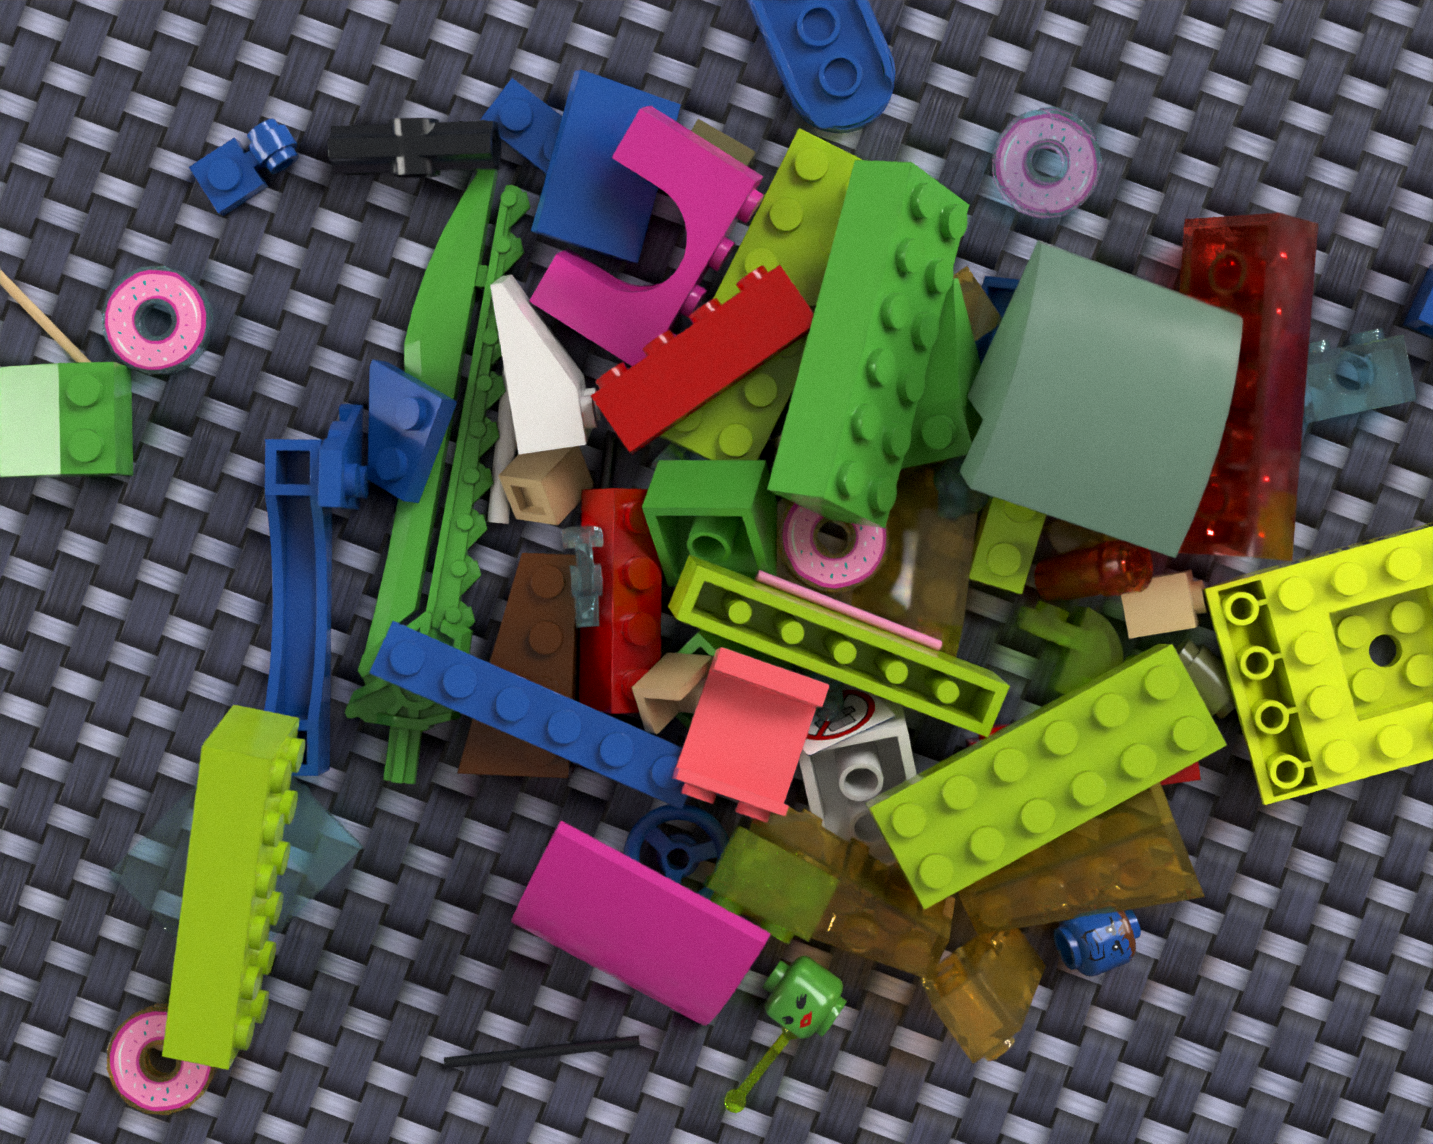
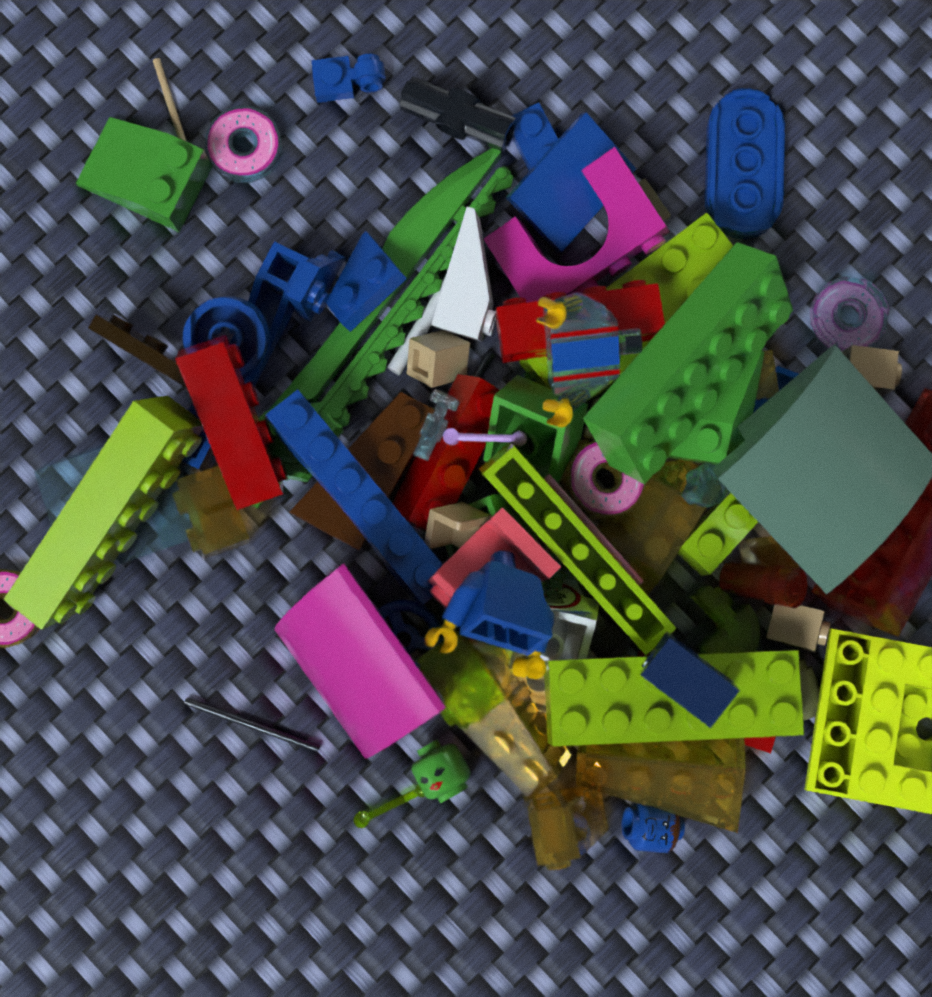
camera: 25 degrees right, 5 degrees down
none -> dark brown wing [88,313,187,388]
none -> clear yellow piece [172,466,250,559]
none -> red brick [175,335,288,510]
none -> blue brick [183,296,270,376]
none -> blue torso [425,551,555,679]
none -> lavender hinge [443,428,527,447]
none -> torso [536,292,642,428]
none -> dark blue hinge [640,631,740,728]
none -> tan brick [842,345,902,396]

